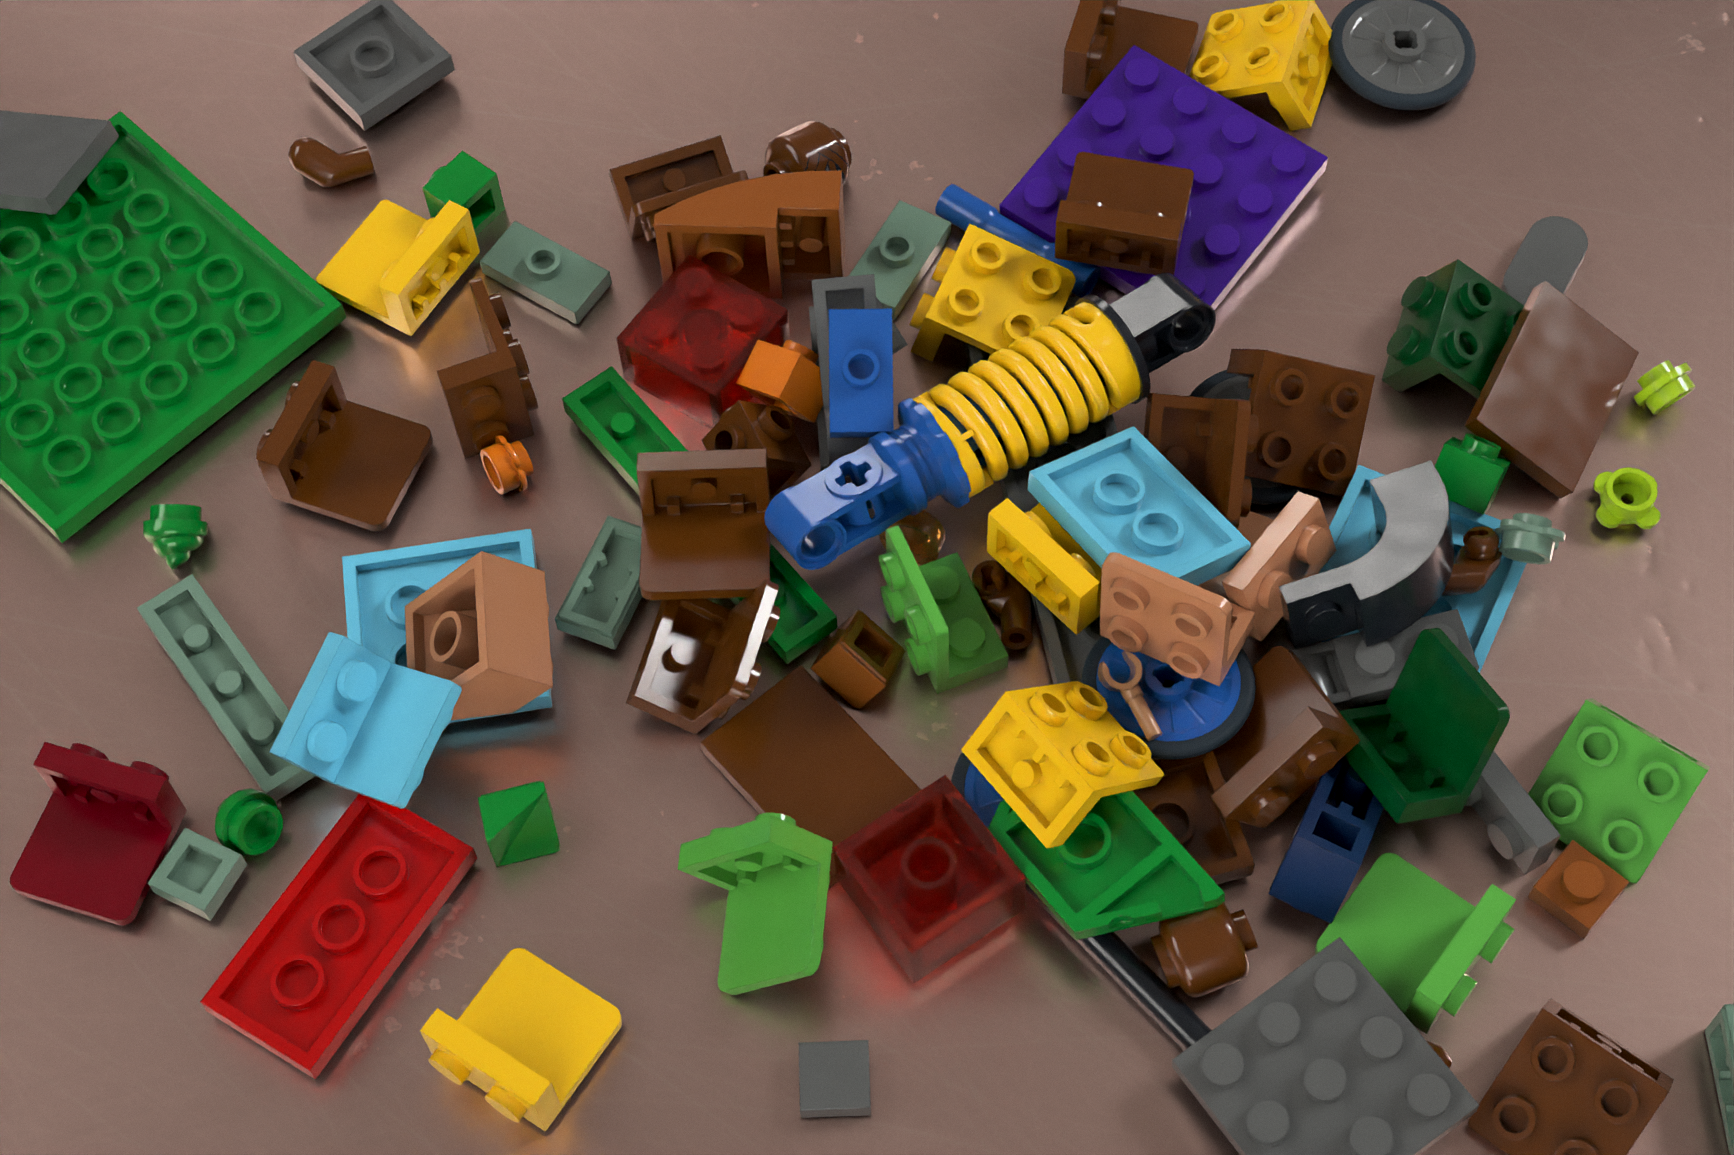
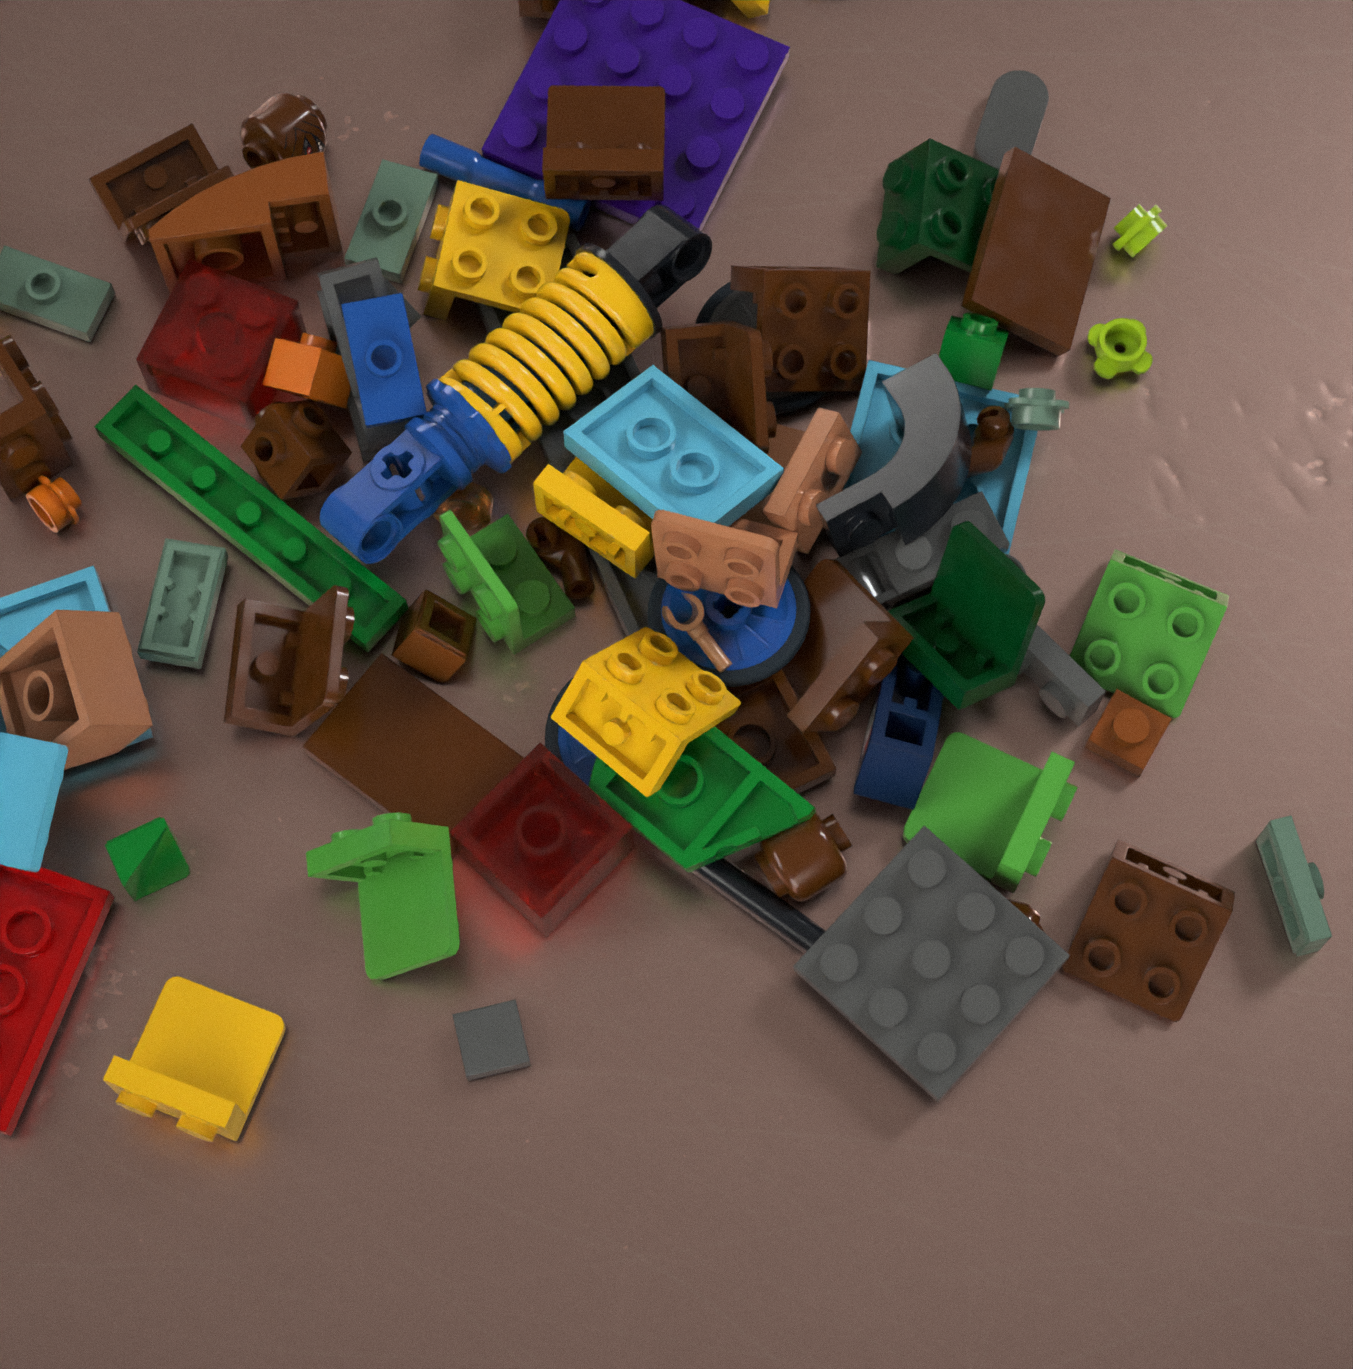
camera: 15 degrees left, 10 degrees up
reddish brown bracket [637,448,770,600] -> none

